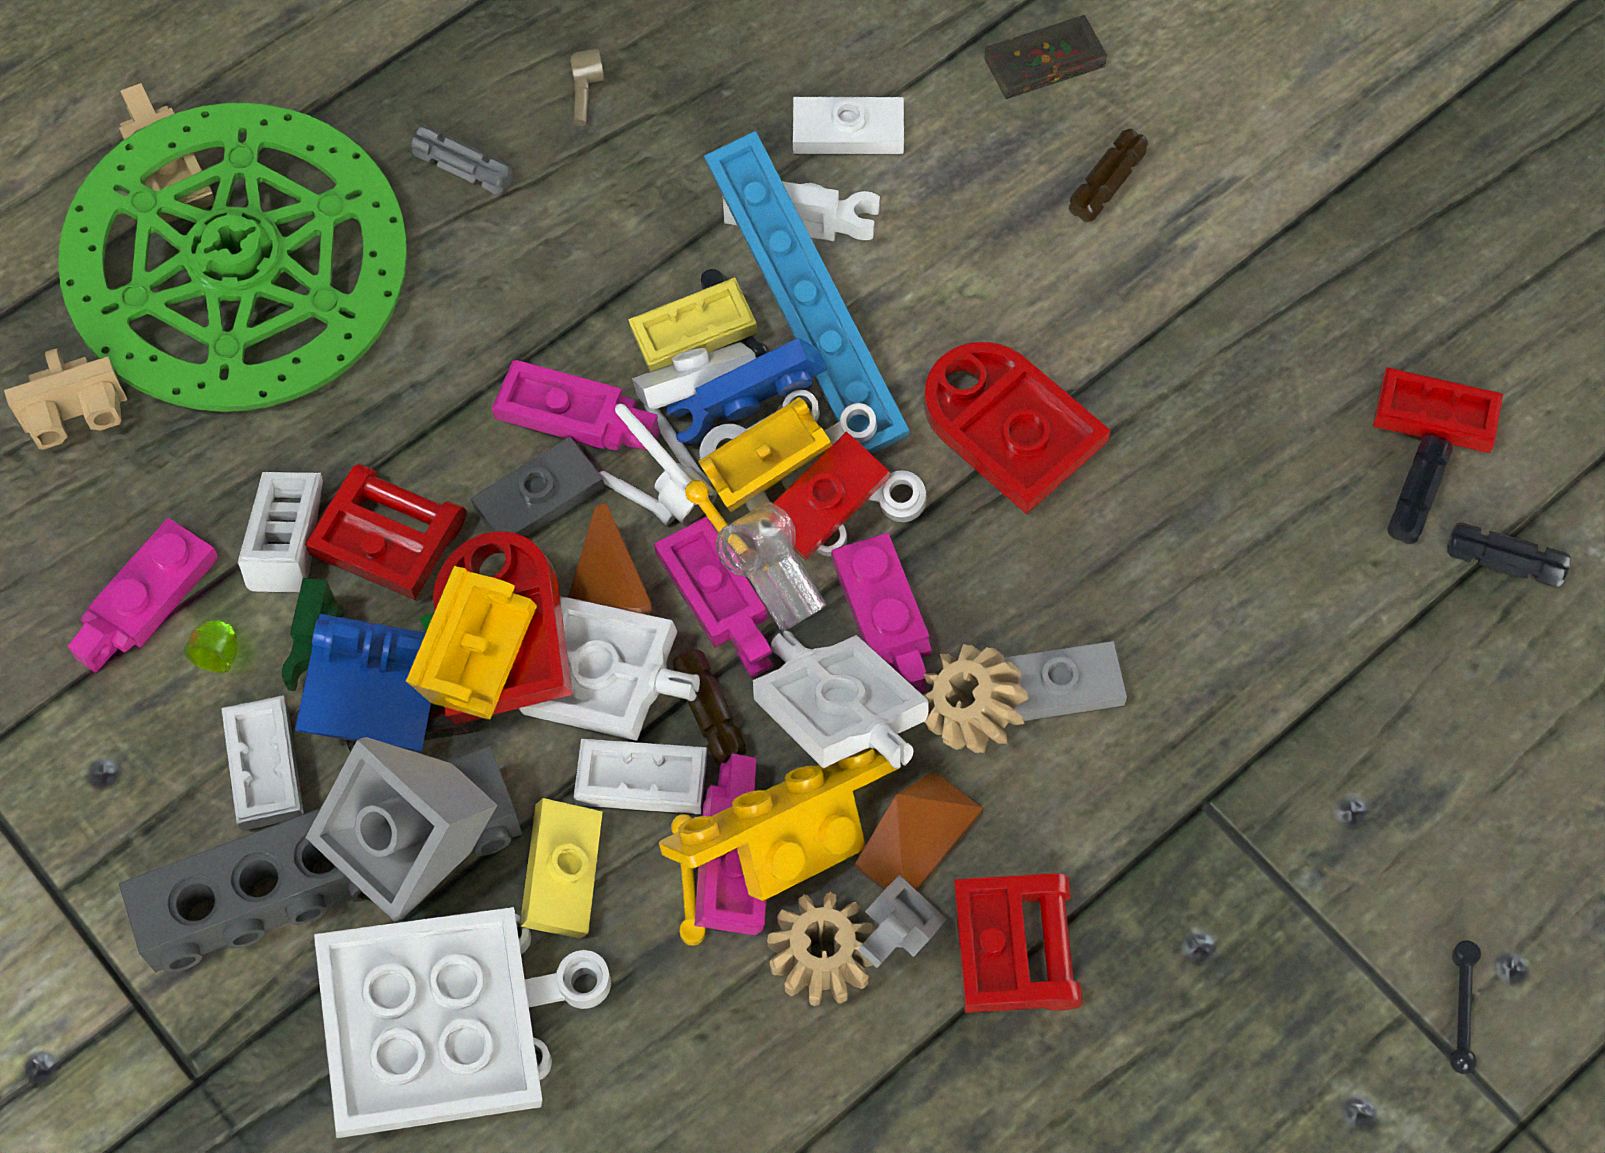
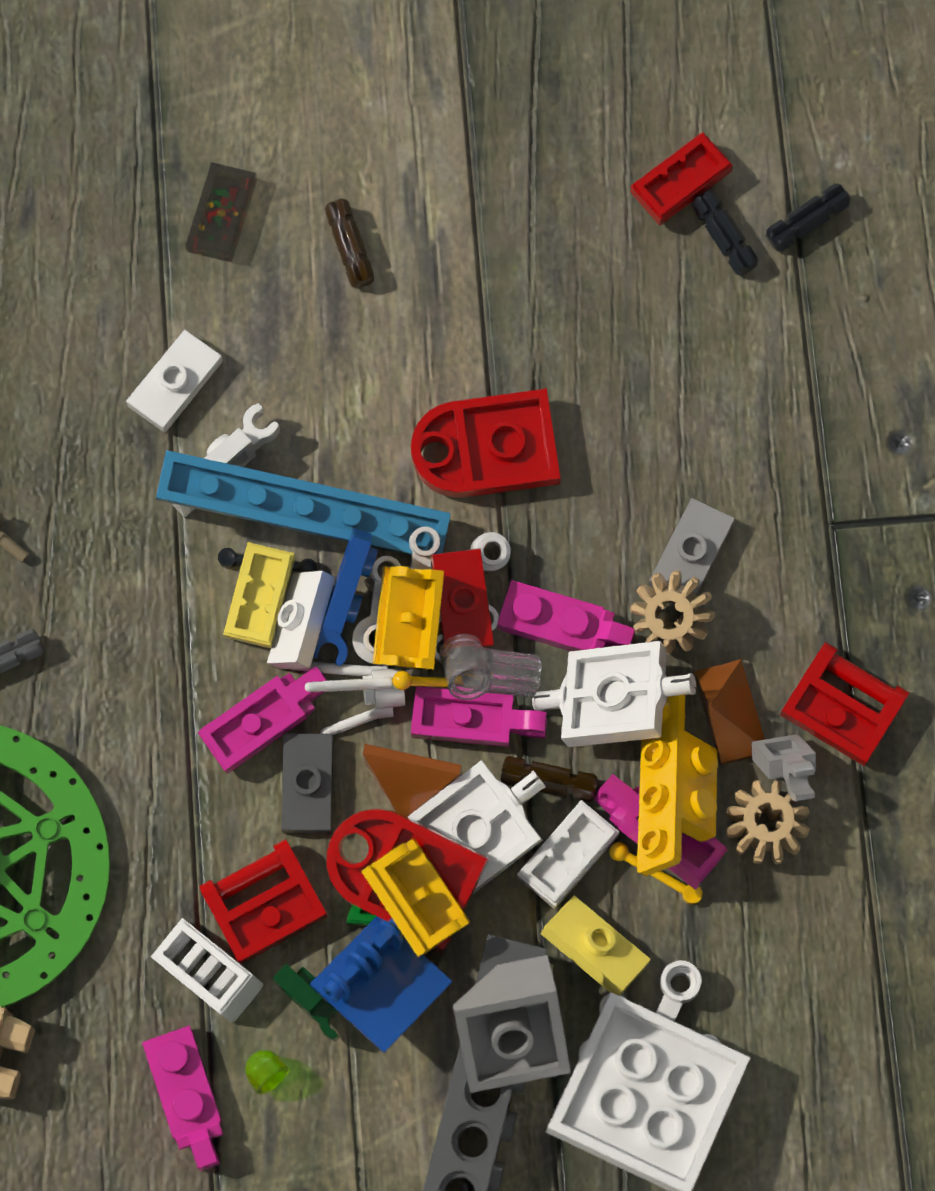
camera: 50 degrees left, 10 degrees up
white plate [222,695,304,831] -> none

